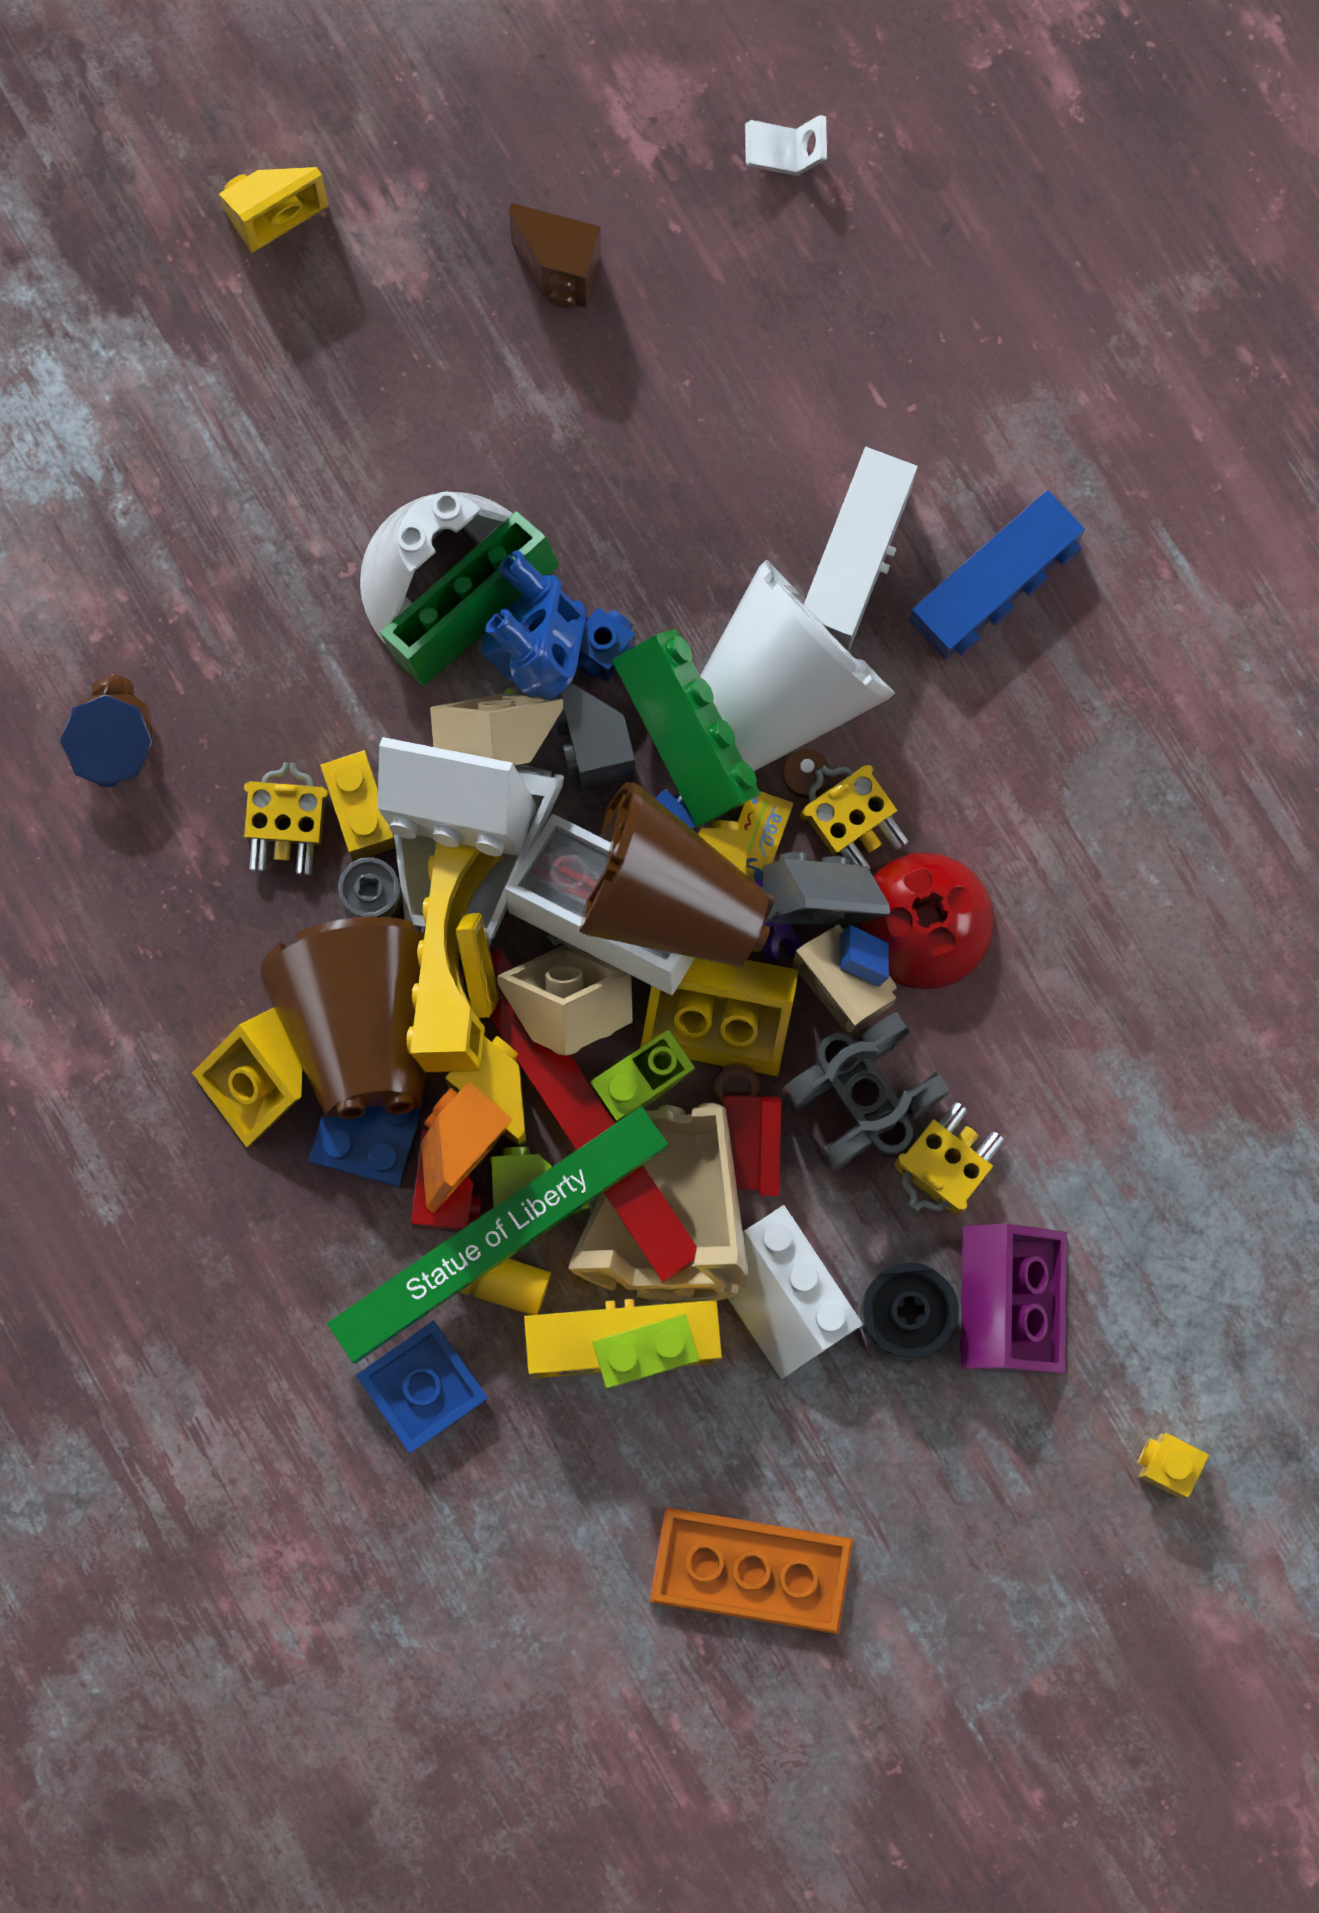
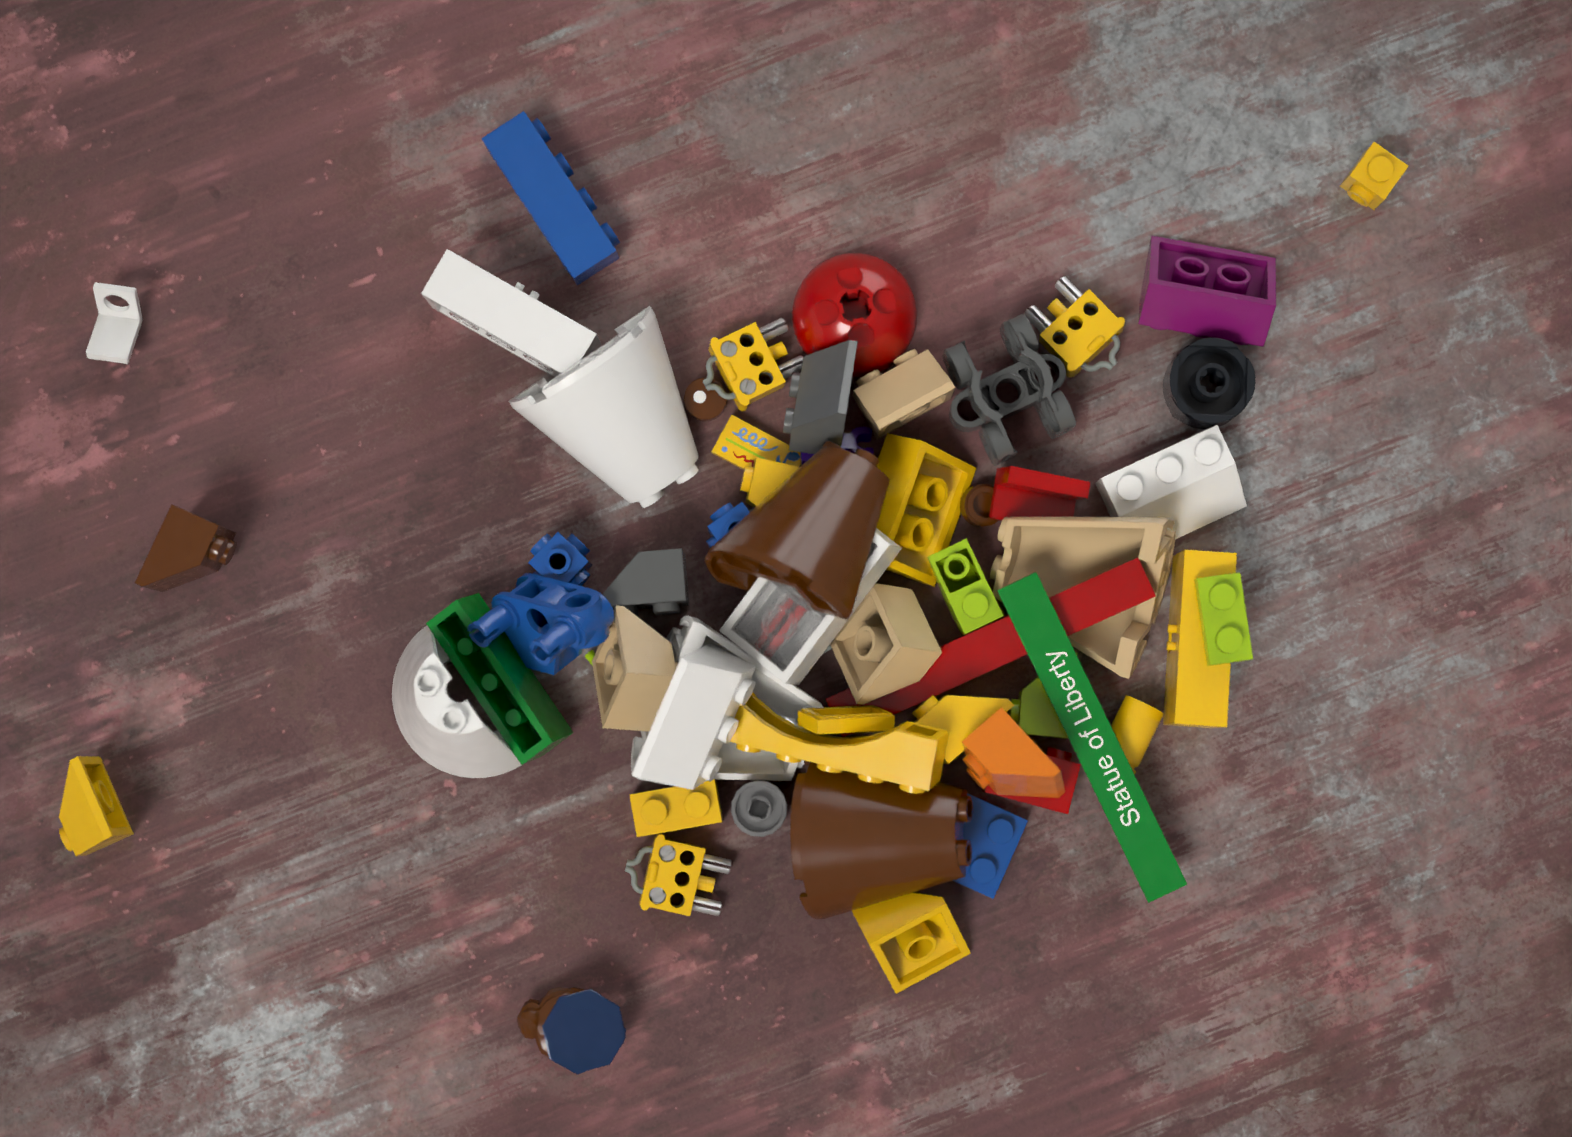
camera: 75 degrees left, 5 degrees up
blue plate [356,1320,488,1454] -> none
green brick [612,628,761,827] -> none
orange tile [649,1507,854,1634] -> none
blue tile [840,925,889,987] -> none

